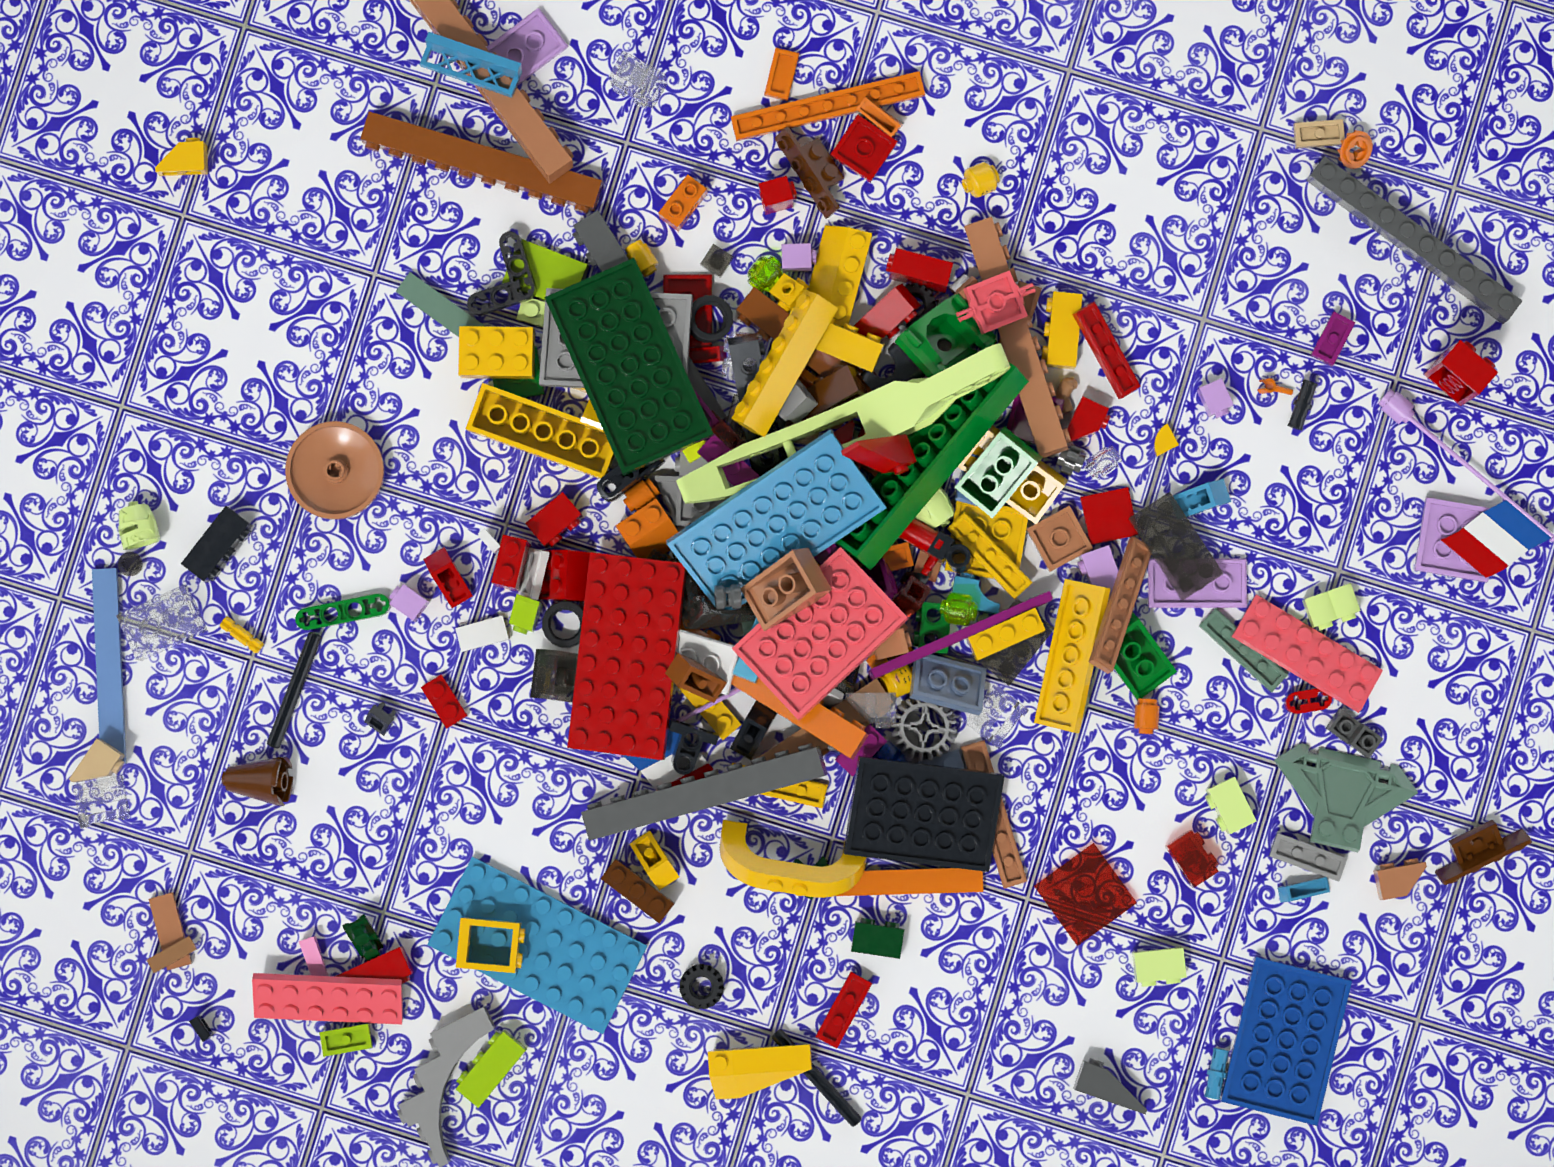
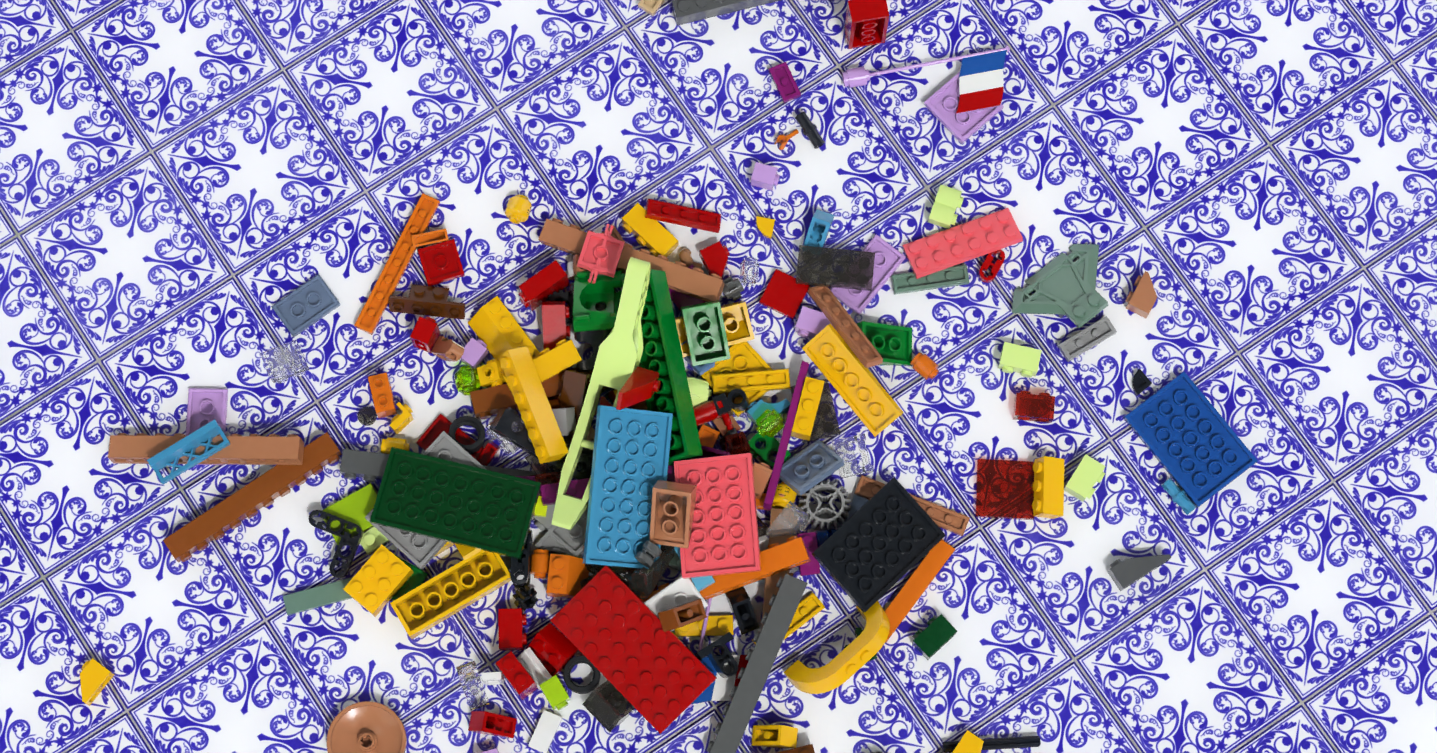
camera: 55 degrees left, 10 degrees down
clear smoke plate [700,244,734,278] -> none
orange tile [764,48,799,101] -> none
red plate [815,972,873,1049] -> none
nougat plate [1026,506,1093,572] -> none
dark azure piece [1277,877,1330,903] -> none
dark grey slope [1325,709,1383,758] -> none
reddish brown bracket [1435,820,1532,885] -> none
none -> sand blue tile [271,274,341,338]
none -> clear smoke plate [357,406,377,426]
none -> yellow bracket [389,402,414,434]
none -> nougat leg [431,336,464,362]
none -> clear slope [456,661,490,710]
none -> black gear [513,585,538,611]
none -> yellow brick [1032,456,1065,519]
none -> black tile [1132,369,1152,396]

